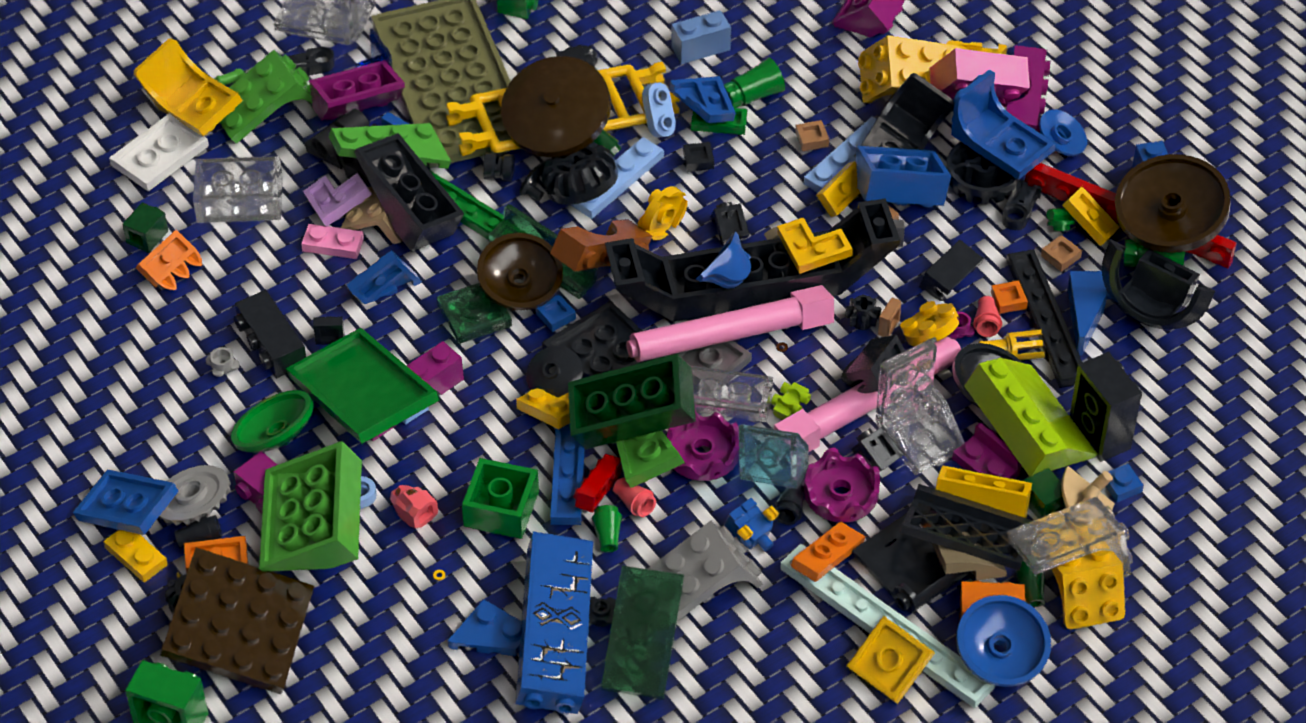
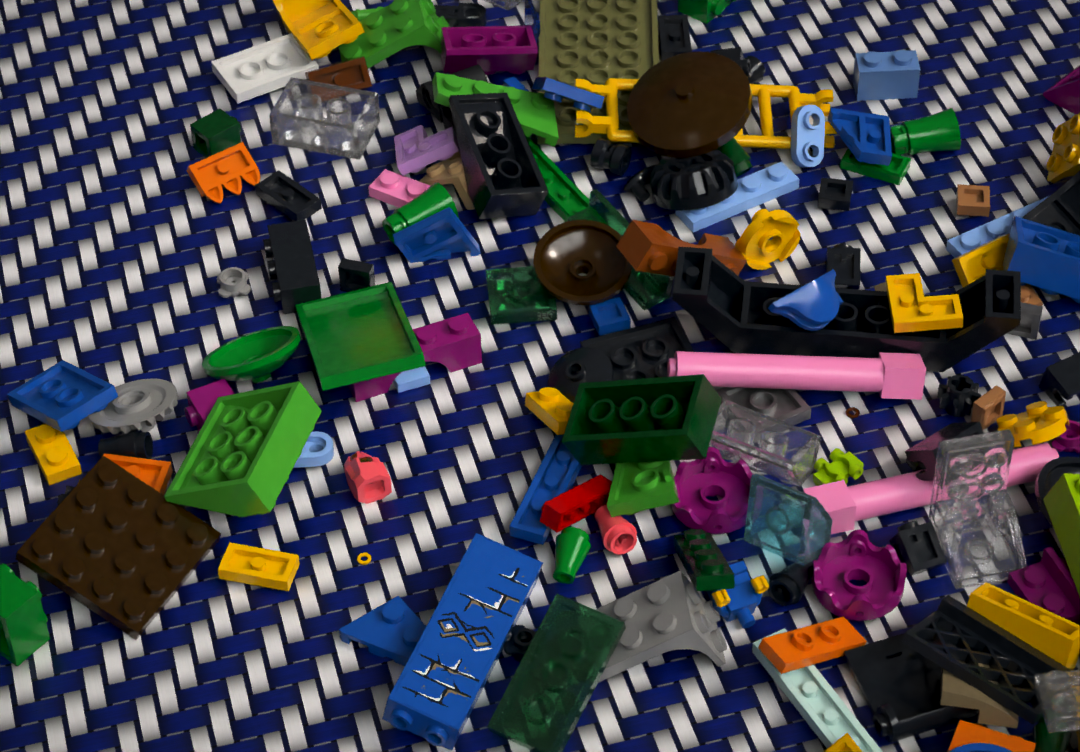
camera: 20 degrees right, 5 degrees down
green brick [462,458,539,539] -> none
none -> yellow plate [218,542,300,592]
none -> black plate [255,171,322,221]
none -> reddish brown plate [305,56,372,102]
none -> green plant [382,182,458,246]
none -> blue wing [532,77,605,112]
none -> black plate [658,15,692,61]
none -> dark green plate [674,529,735,591]

